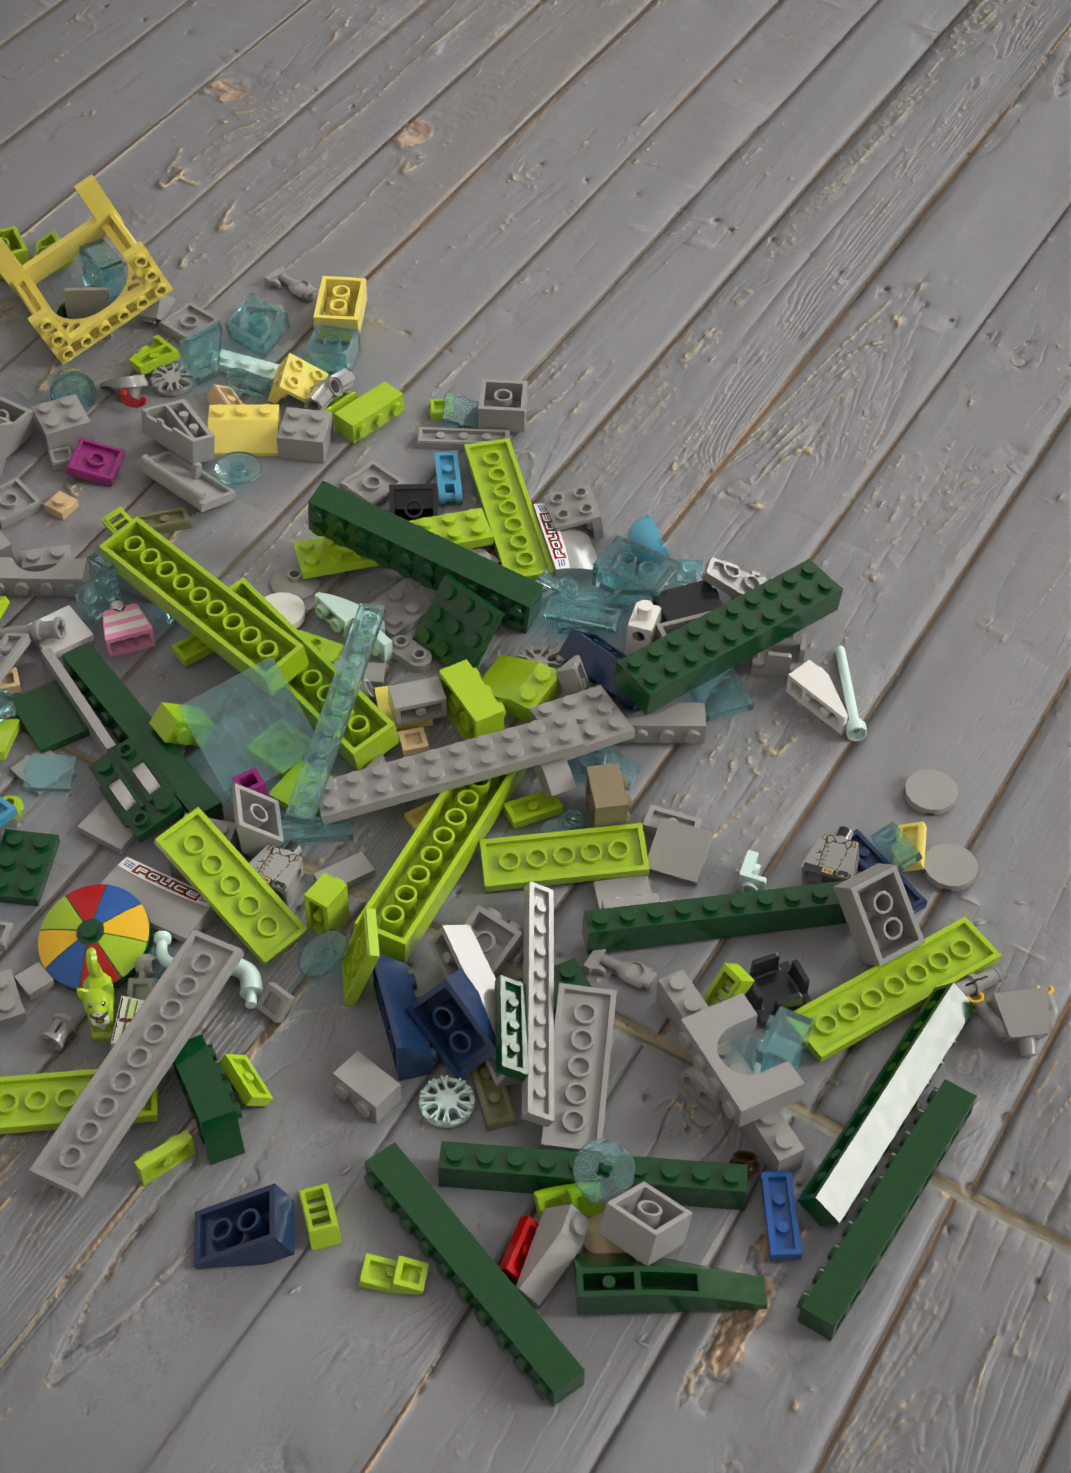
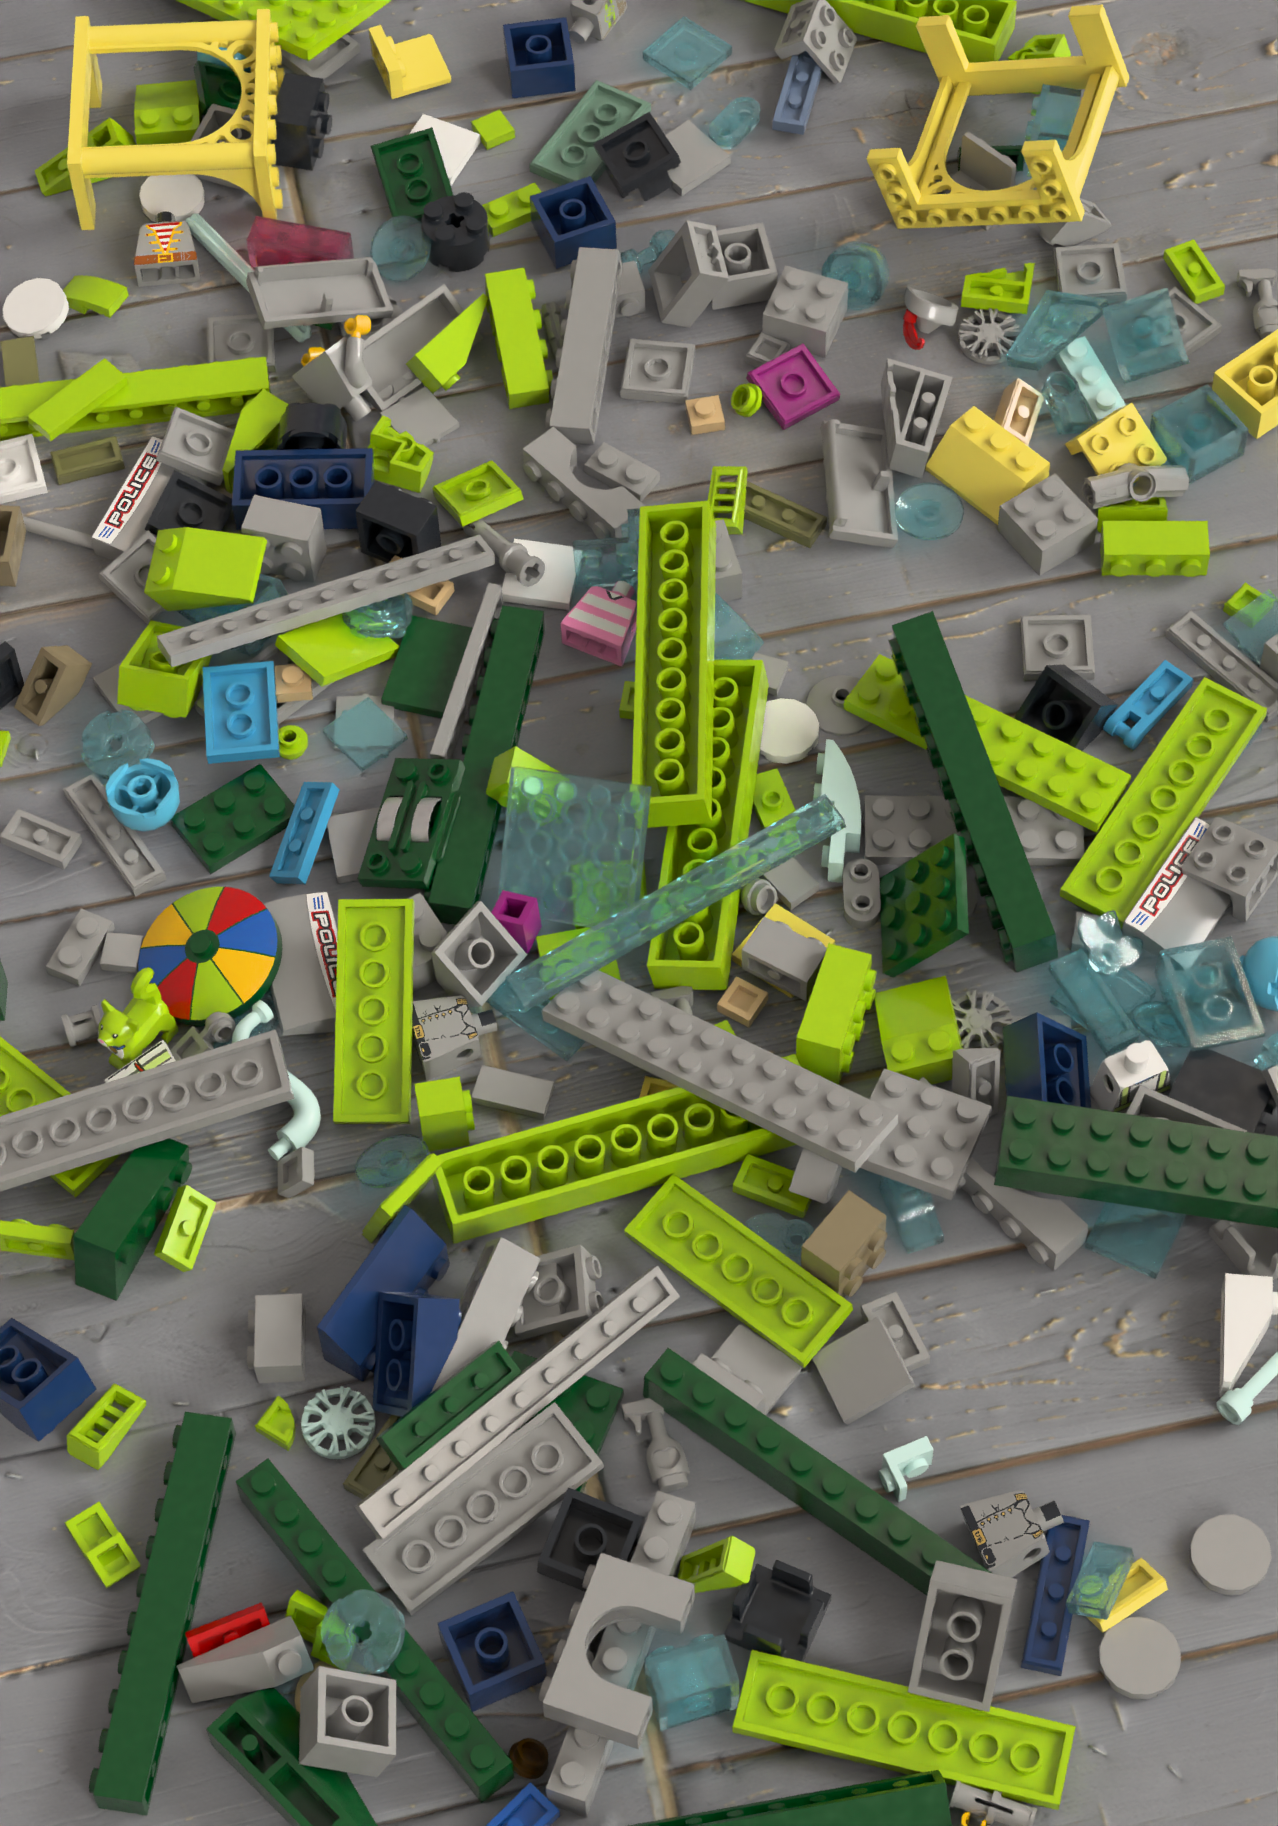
camera: 50 degrees right, 10 degrees up
none -> lime tile [255,1396,296,1451]
none -> dark azure plate [269,782,340,885]
none -> dark blue brick [437,1591,547,1712]
none -> black brick [537,1487,644,1592]
none -> lime plate [731,383,762,417]
none -> lime plate [1163,239,1225,304]

